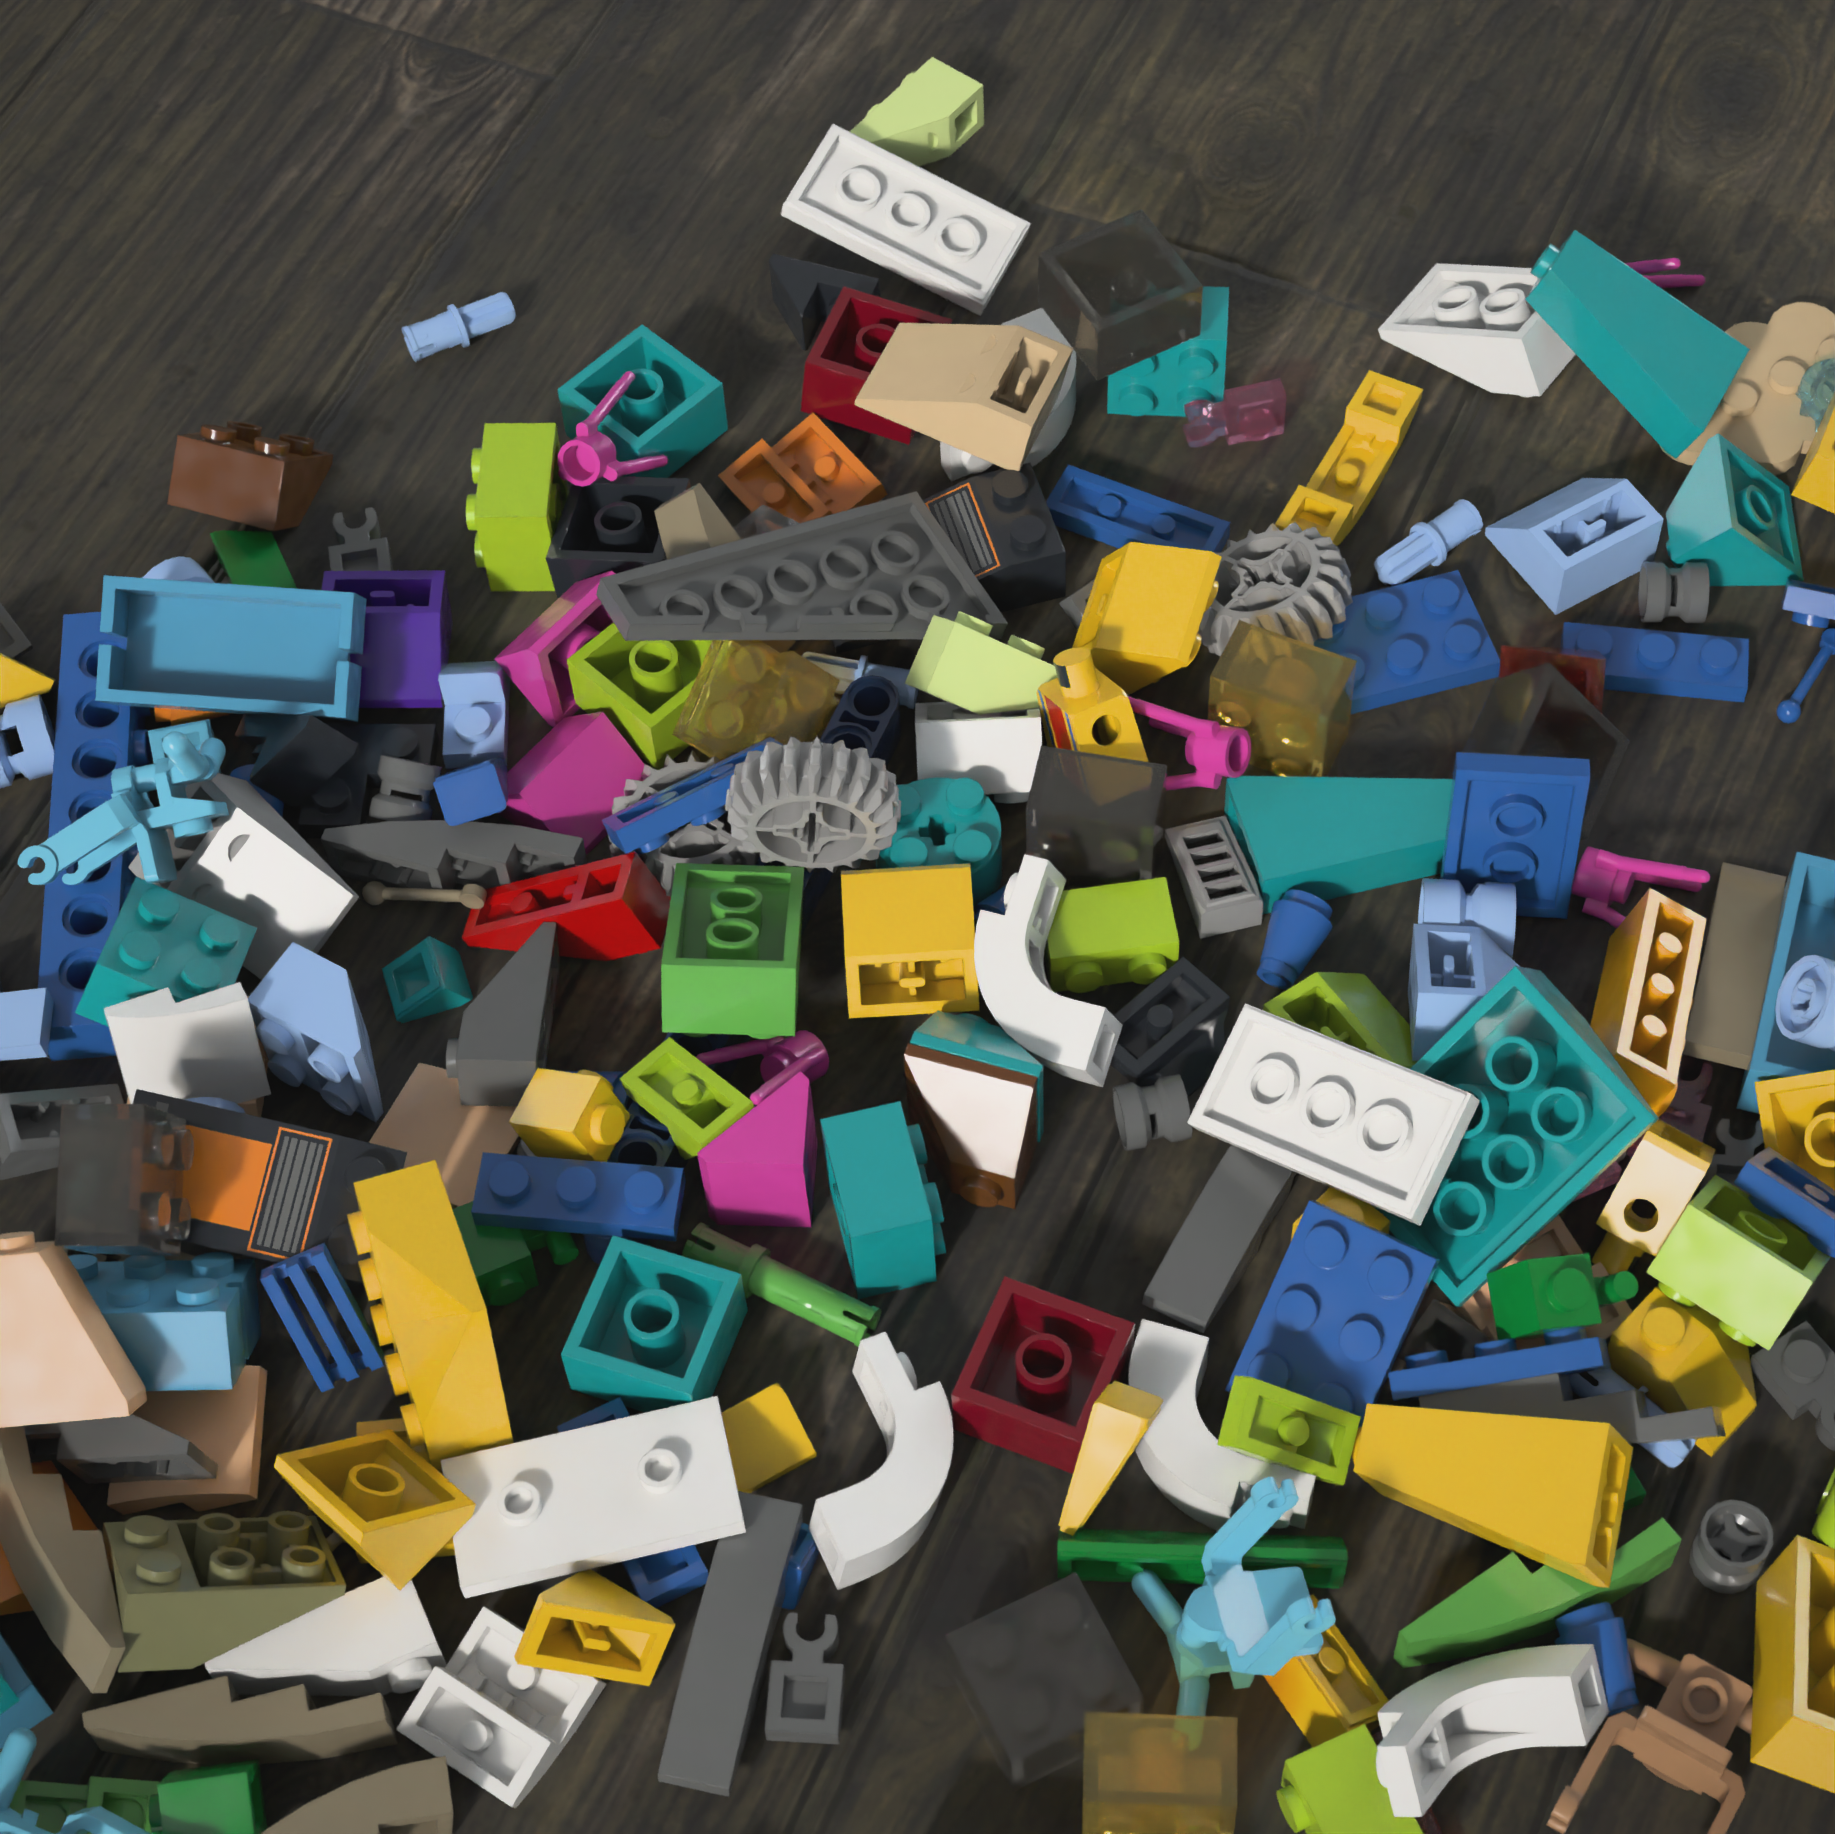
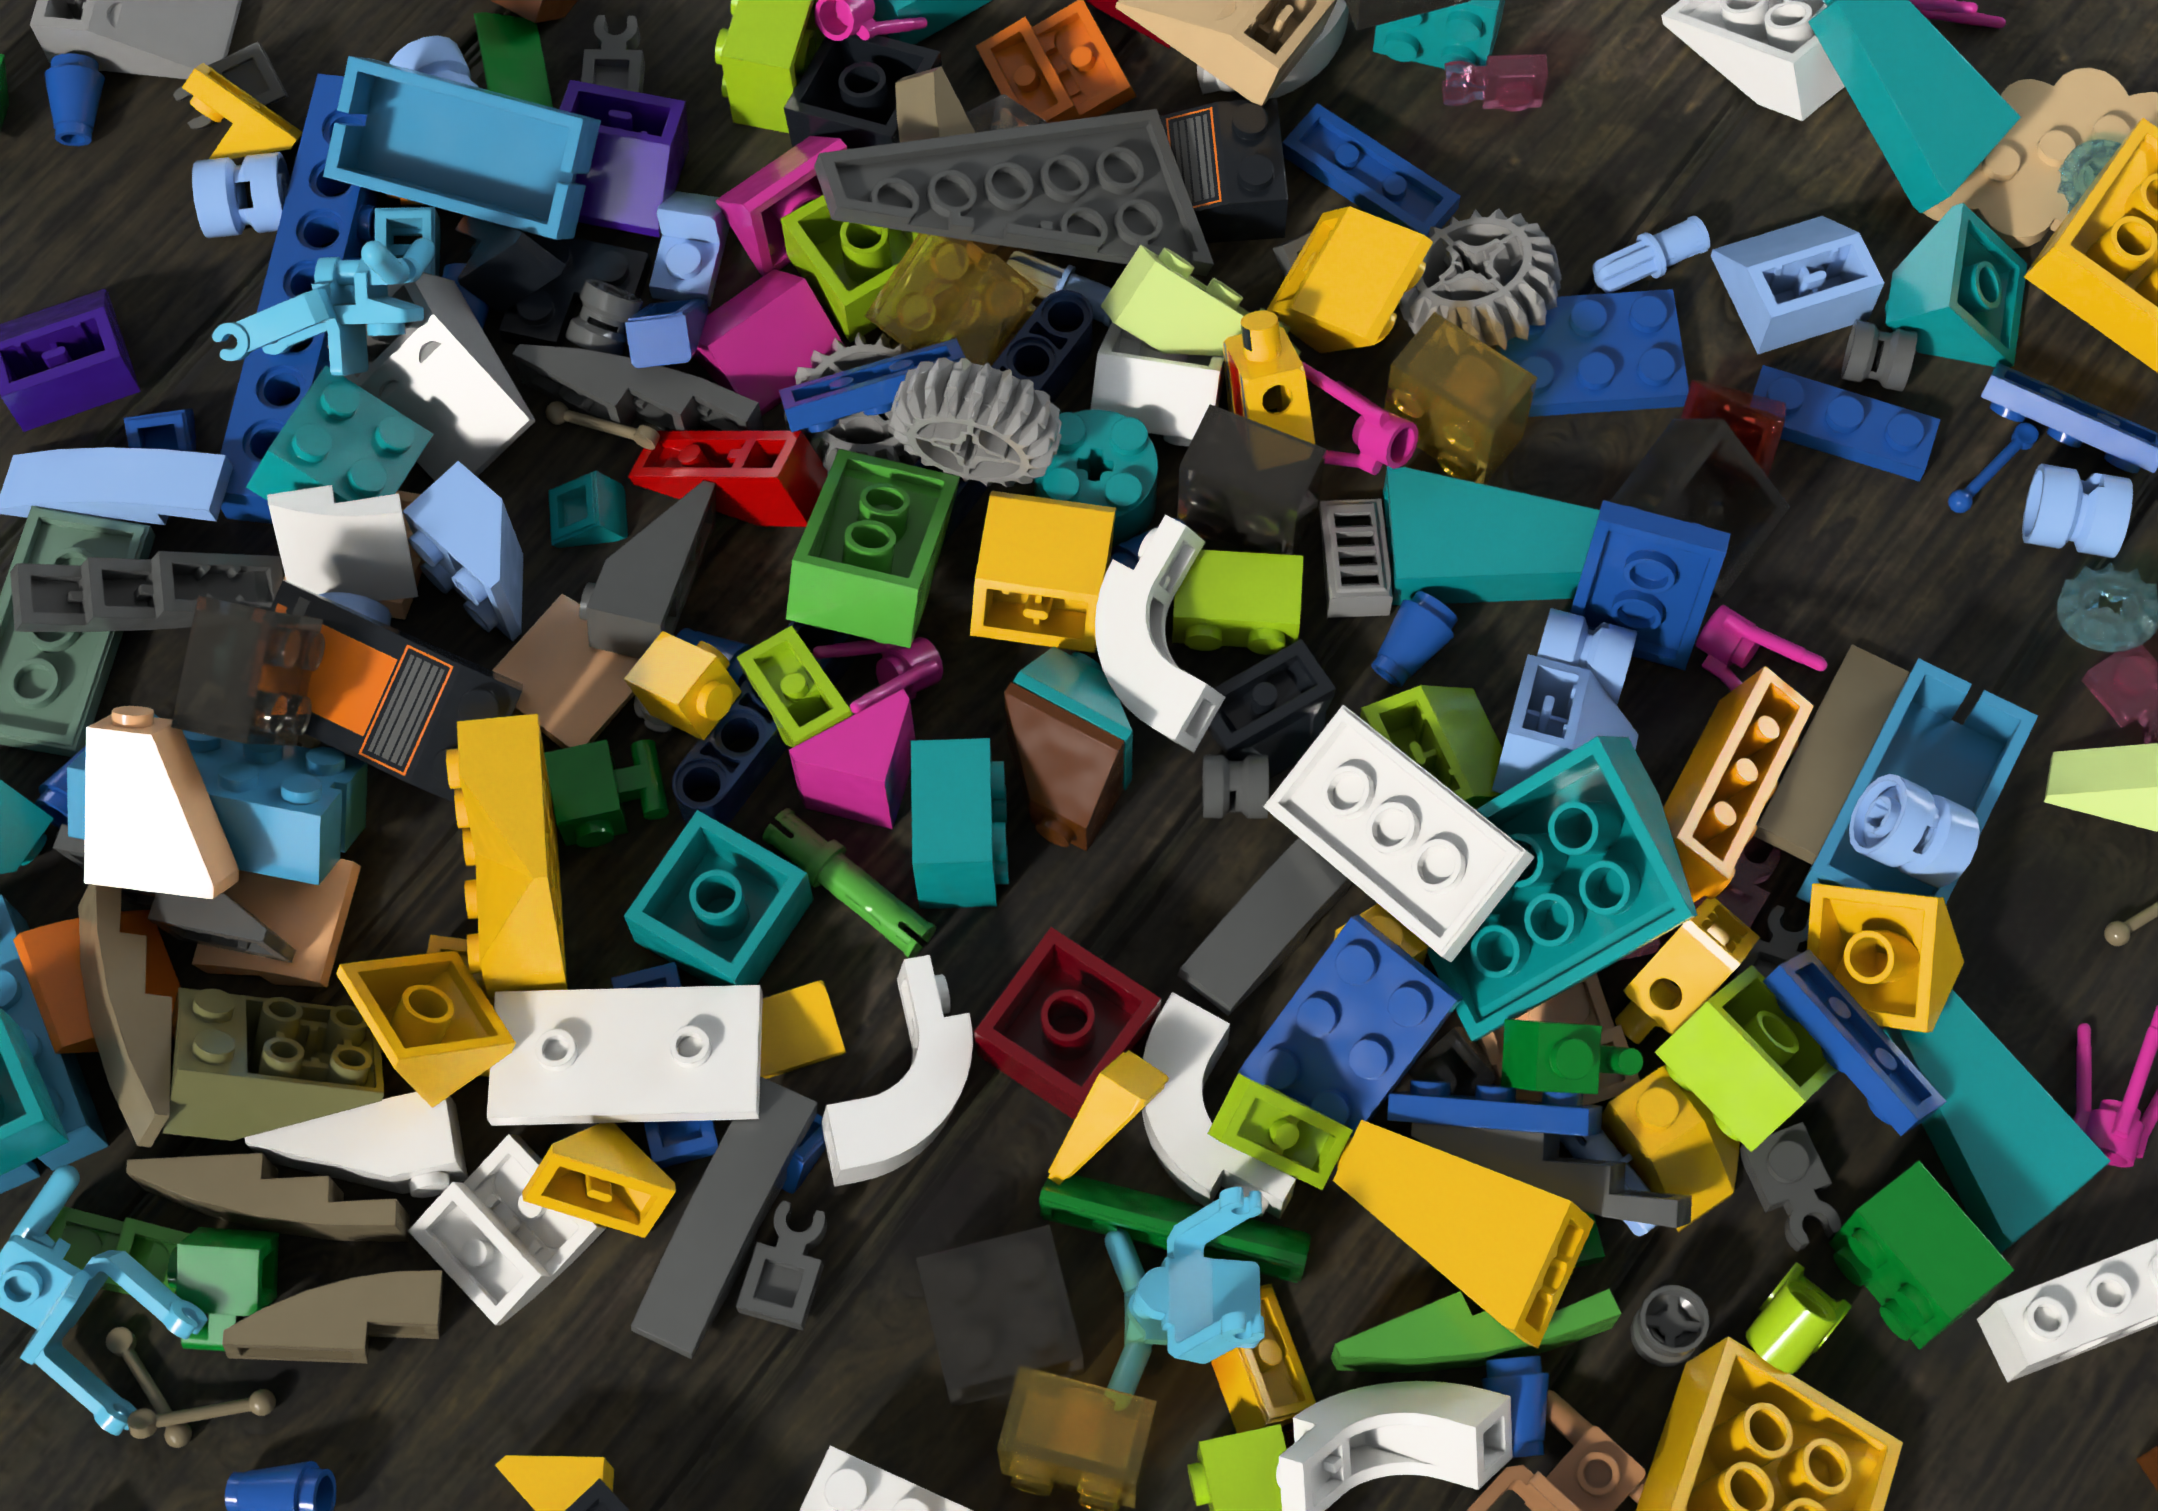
camera: 10 degrees right, 10 degrees up
blue tile [260,1242,385,1393] -> none
blue plate [471,1152,686,1241] -> none
yellow slope [1275,370,1423,546] -> none

